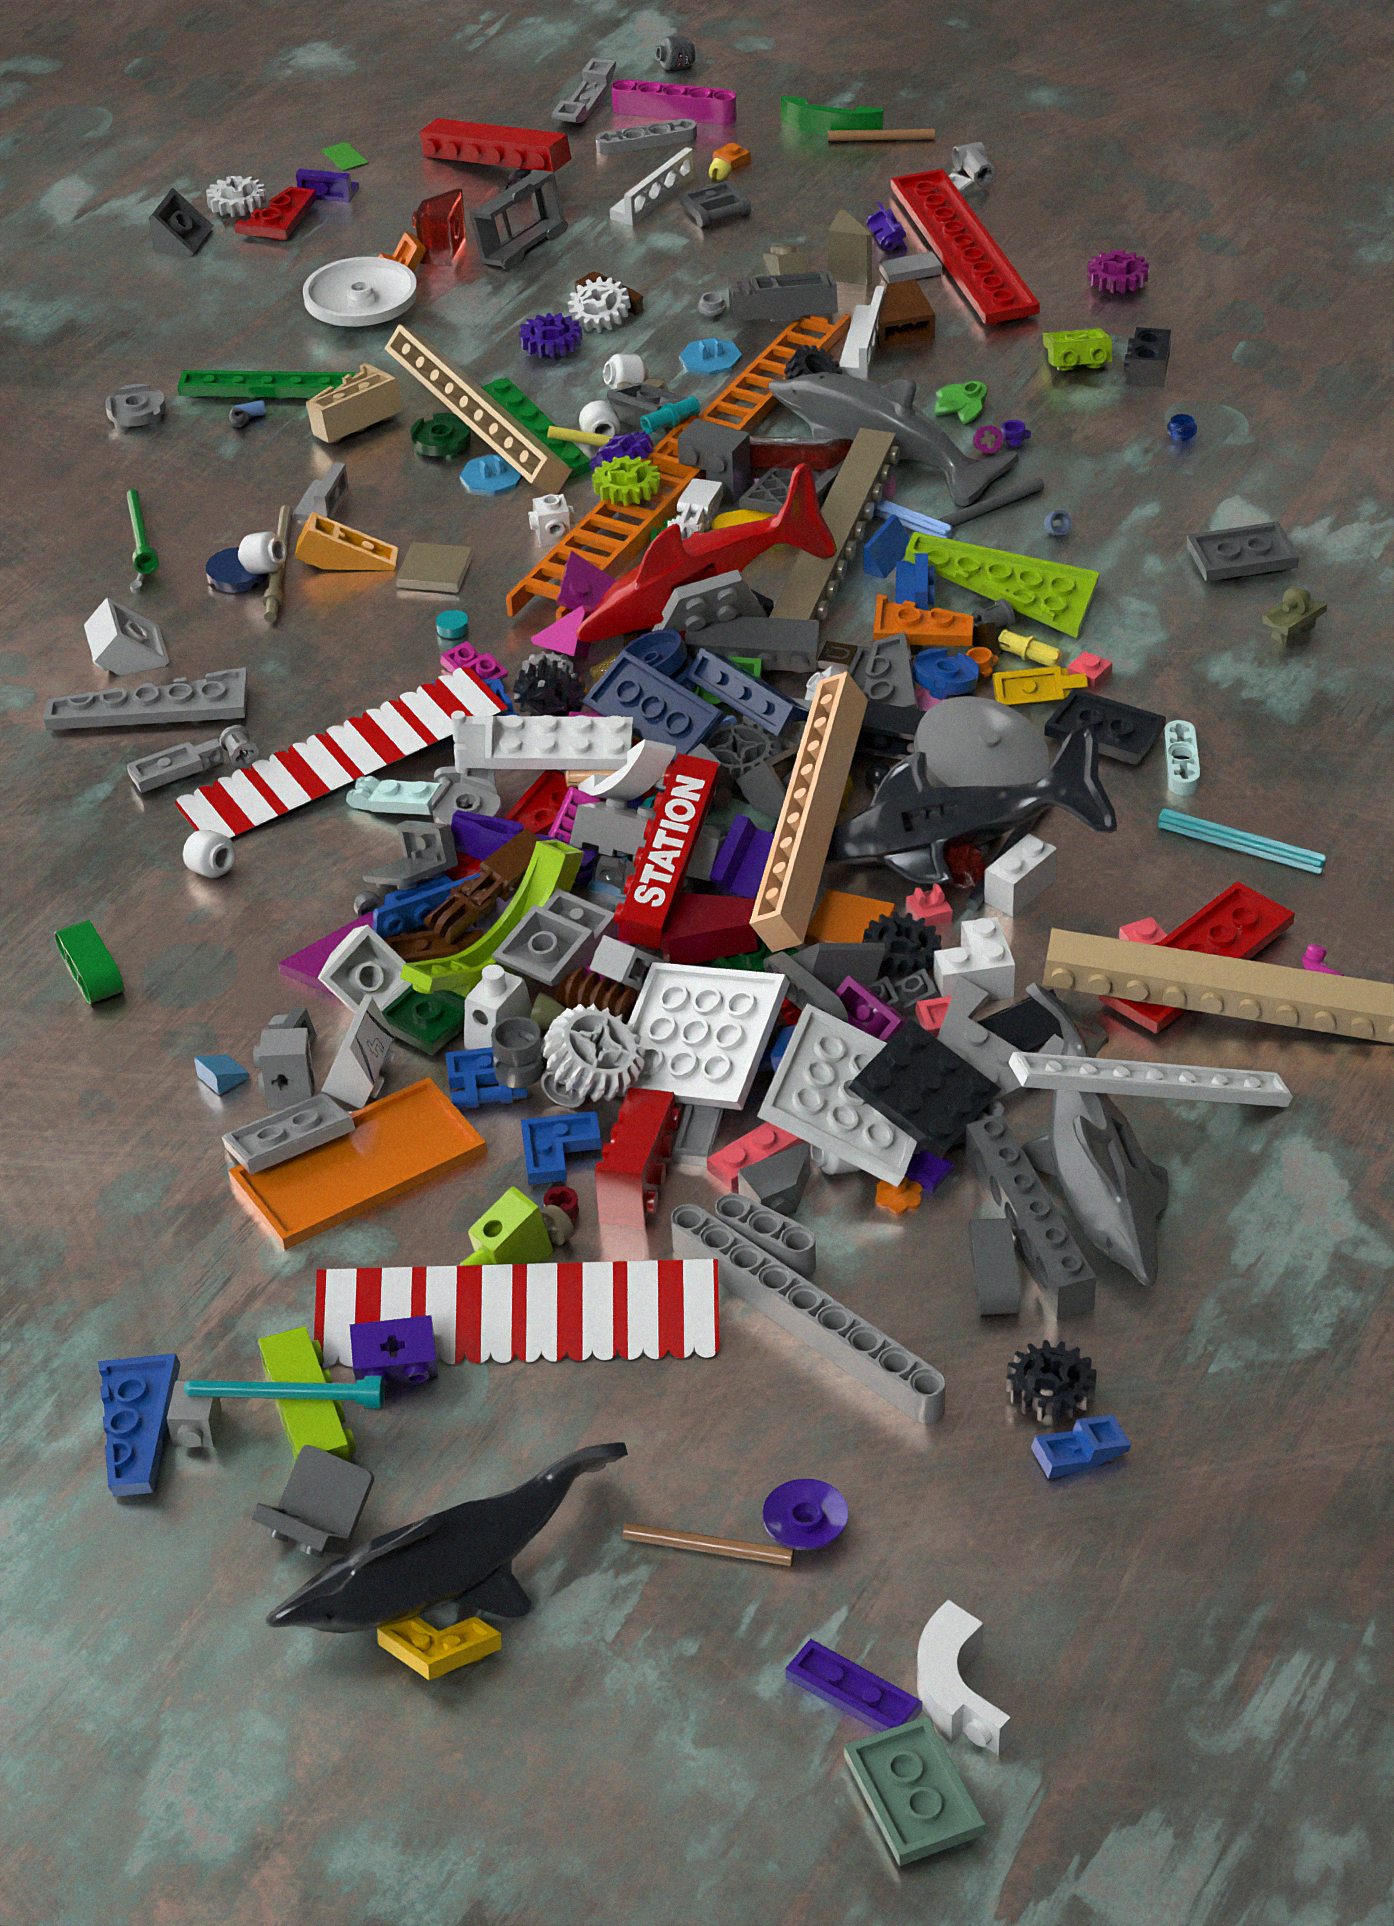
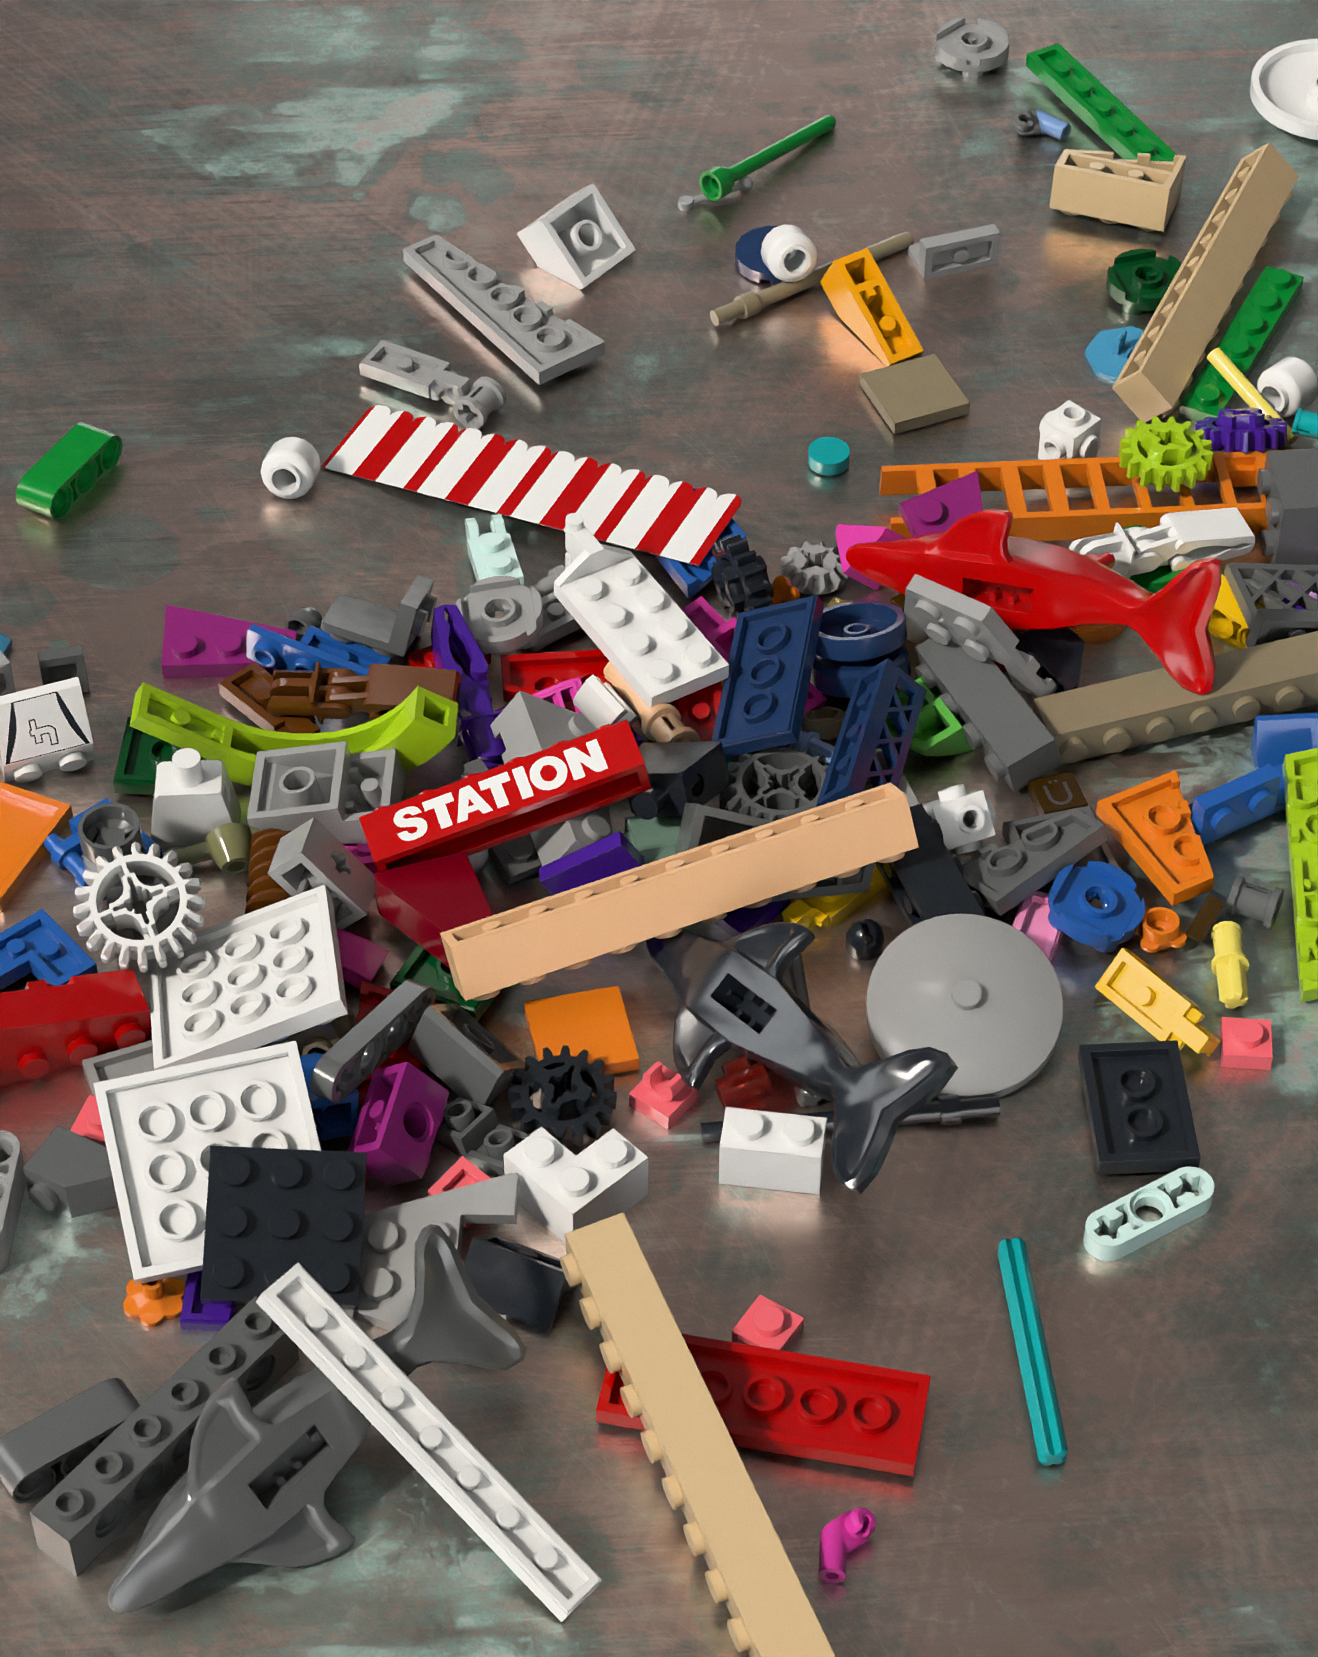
camera: 55 degrees right, 5 degrees up
white slope [318,925,412,1014] -> none
dark pink slope [440,641,509,680] -> none

